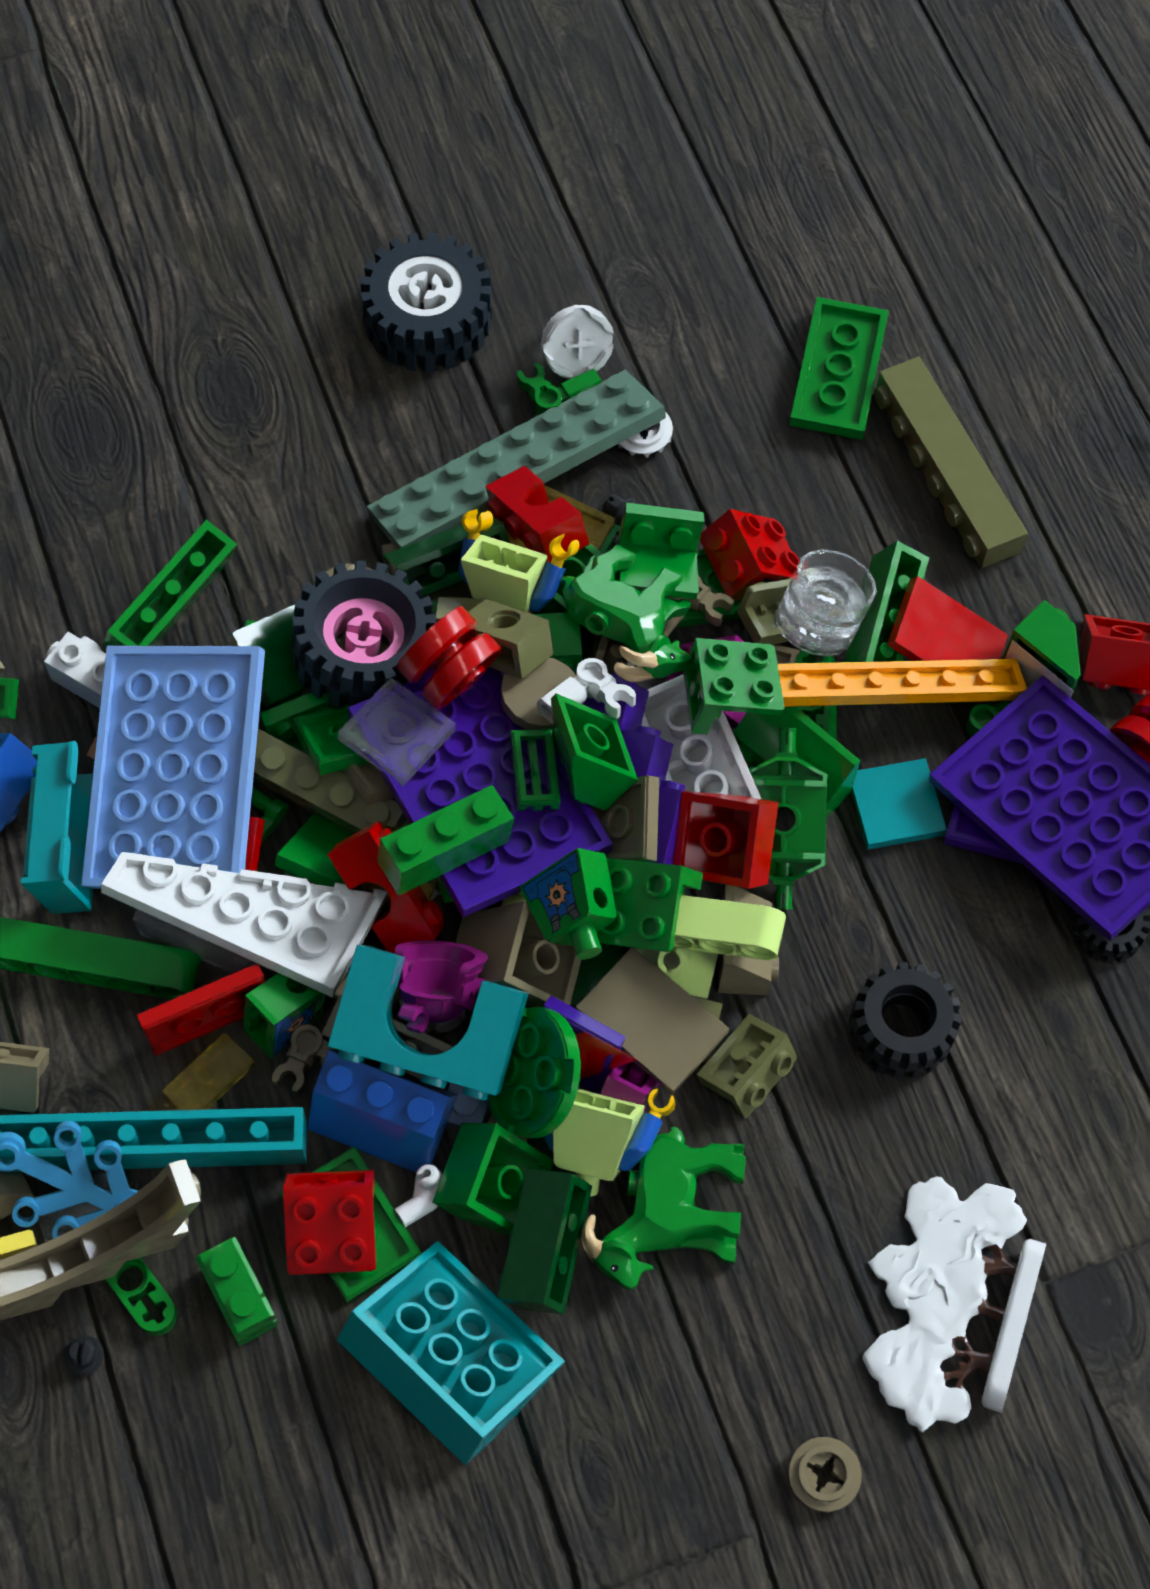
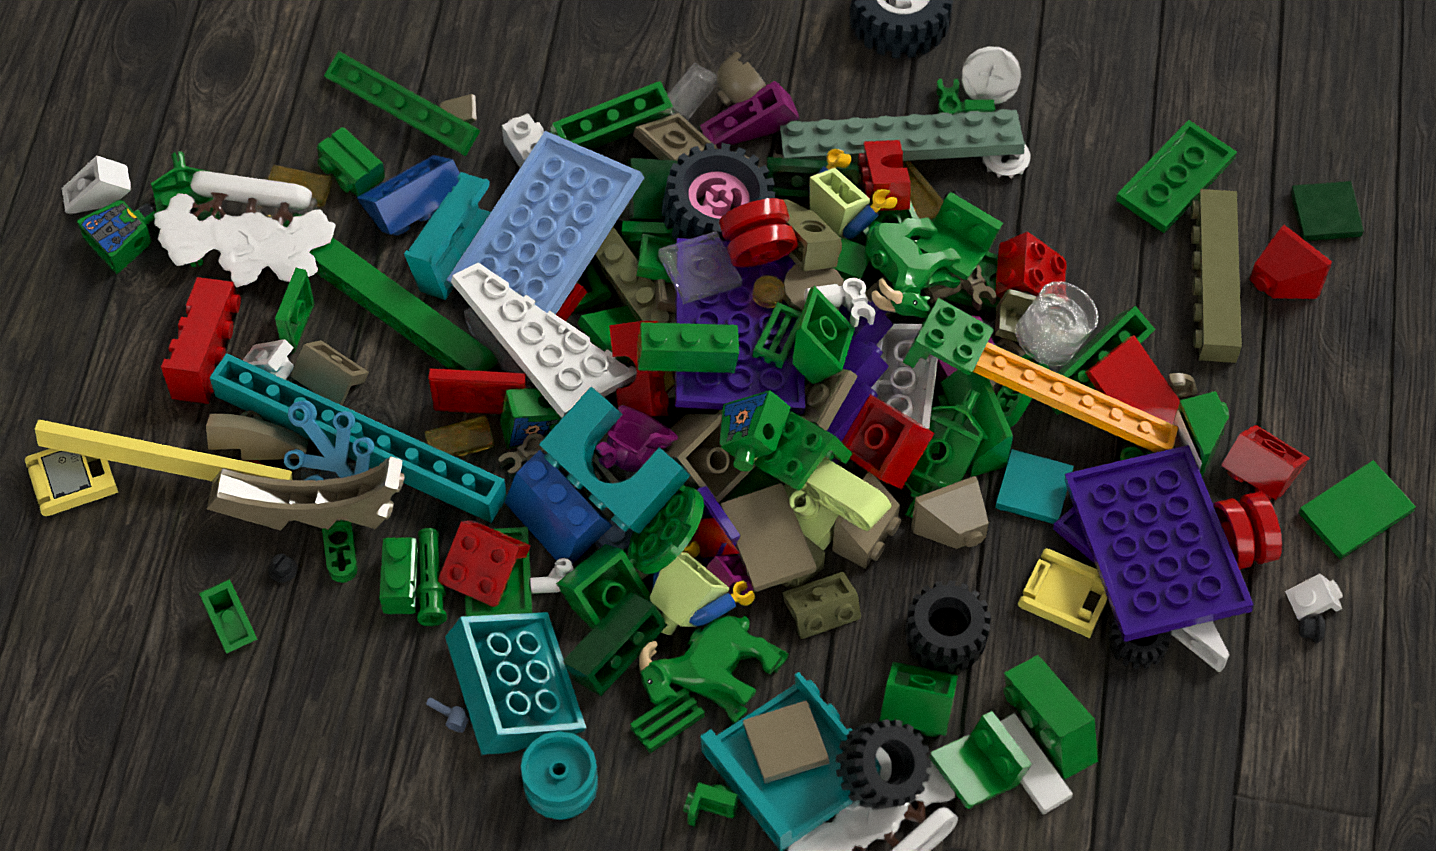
camera: 30 degrees right, 5 degrees down
none -> green slope [199,579,257,653]
none -> green pin [416,528,447,626]
none -> sand blue hand [426,698,468,733]
none -> teal wheel [521,731,598,820]
none -> green tile [630,688,705,753]
none -> dark tan tile [633,113,717,161]
none -> clear tile [668,63,717,120]
none -> green bracket [683,782,738,827]
none -> magenta slope [700,81,799,149]
none -> teal panel [700,672,881,851]
none -> dark tan cylinder [717,51,767,107]
none -> dark tan tile [743,700,829,784]
none -> clear yellow tile [752,275,785,308]
none -> black tyre [836,720,931,809]
none -> green slope [880,662,958,737]
none -> dark tan slope [911,476,989,549]
none -> green bracket [929,711,1032,809]
none -> white tile [1000,713,1073,815]
none -> green wedge [1003,655,1098,780]
none -> light yellow container [1018,549,1108,638]
none -> dark tan tile [1167,373,1198,398]
none -> red slope [1249,225,1332,299]
none -> dark green tile [1290,181,1364,241]

